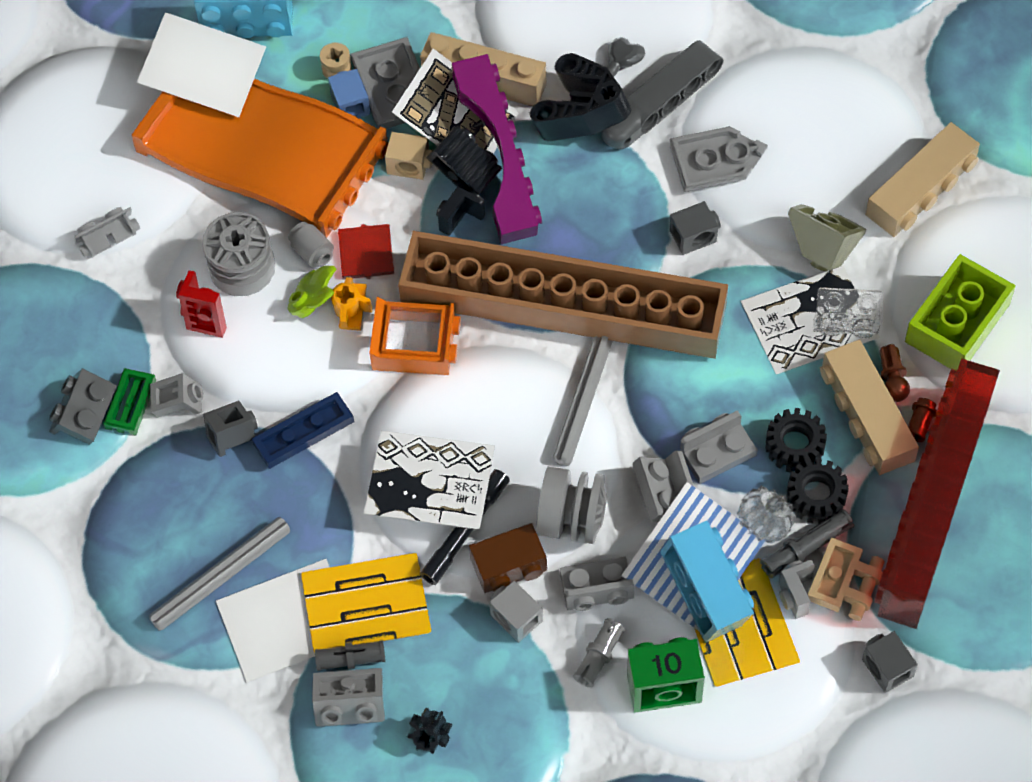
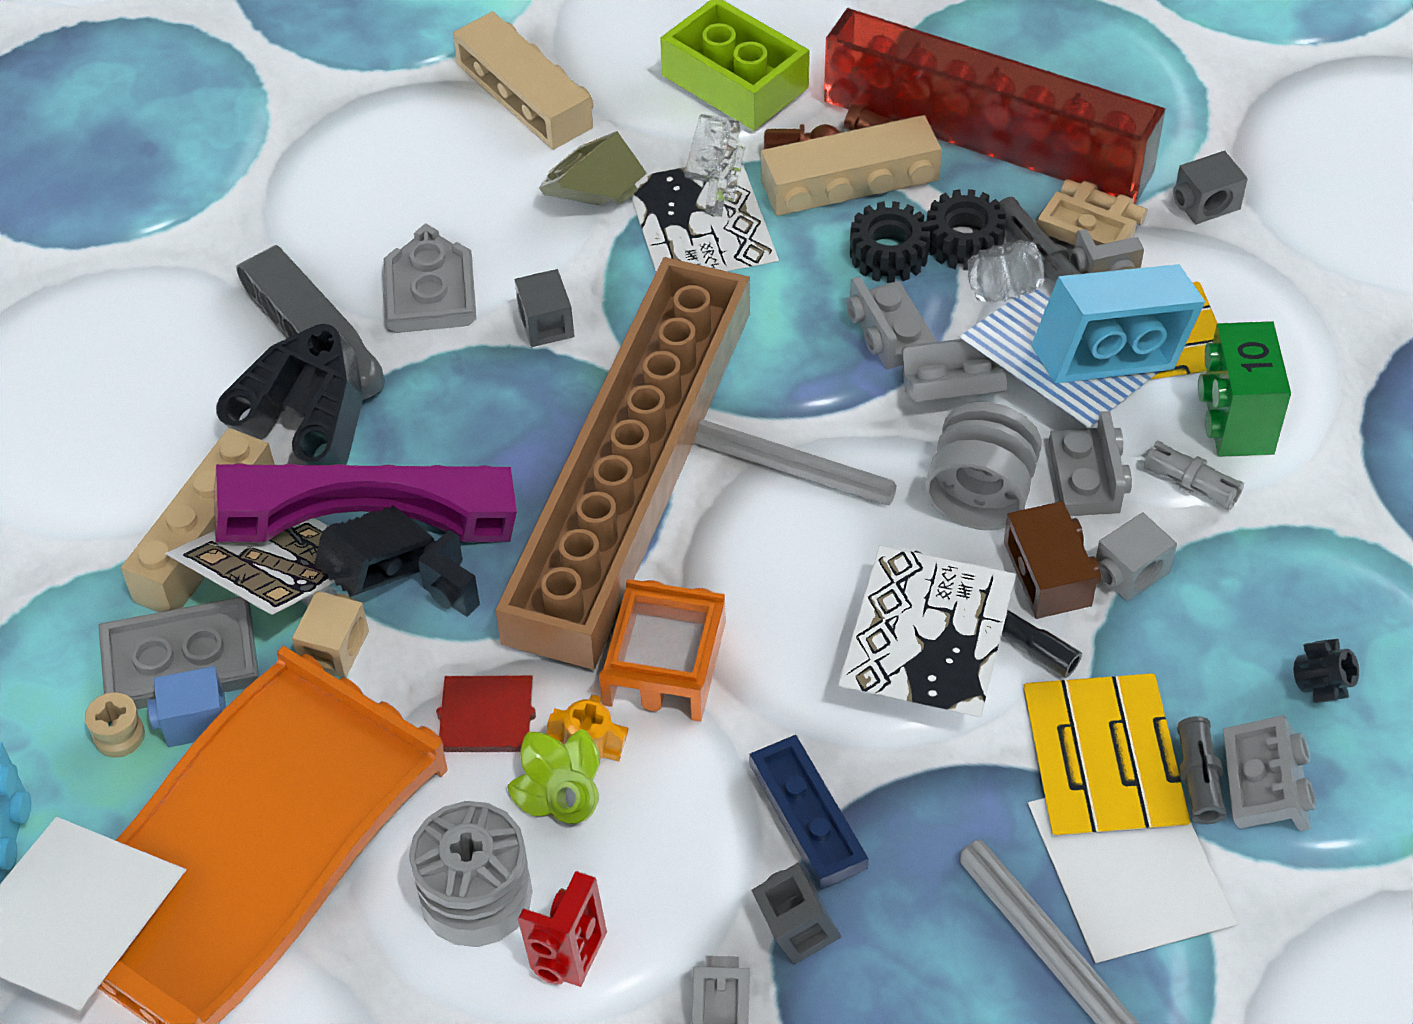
camera: 85 degrees left, 10 degrees down
light grey brick [288,222,334,267] -> none
dark grey rock [607,37,645,77] -> none

